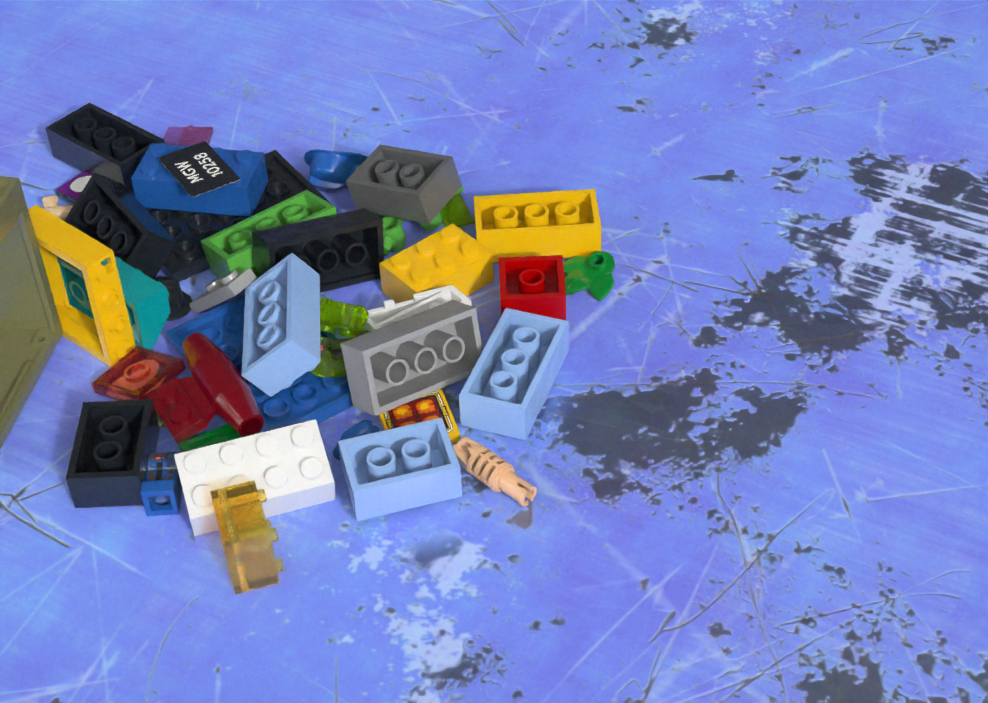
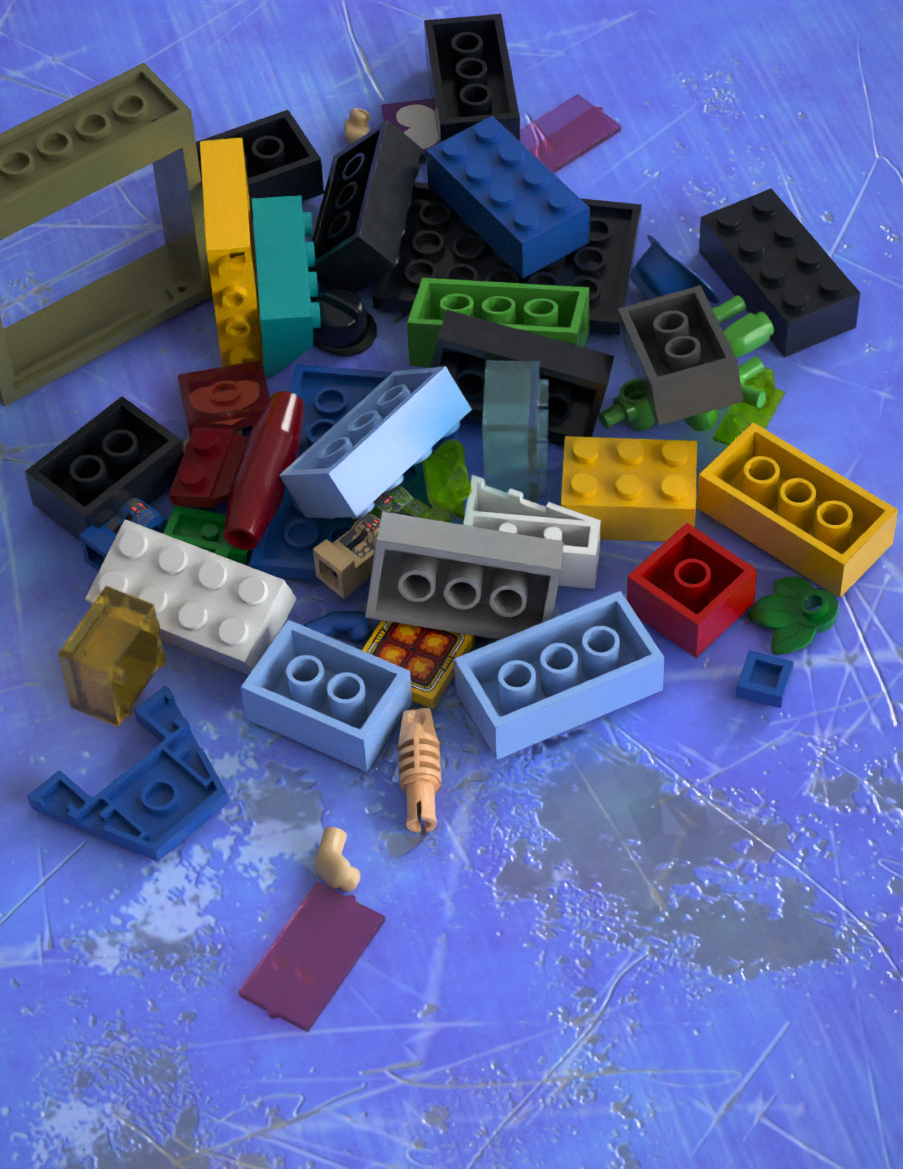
camera: 45 degrees right, 10 degrees up
black sticker [158,141,240,197] -> none
light grey hinge [190,268,257,313] -> none
none -> blue wing [27,685,229,862]
none -> clear pink piece [238,882,386,1032]
none -> tan leg [313,514,381,599]
none -> tan arm [314,827,361,892]
none -> clear light blue brick [482,360,549,504]
none -> black brick [699,188,860,357]
none -> blue plate [736,650,794,708]

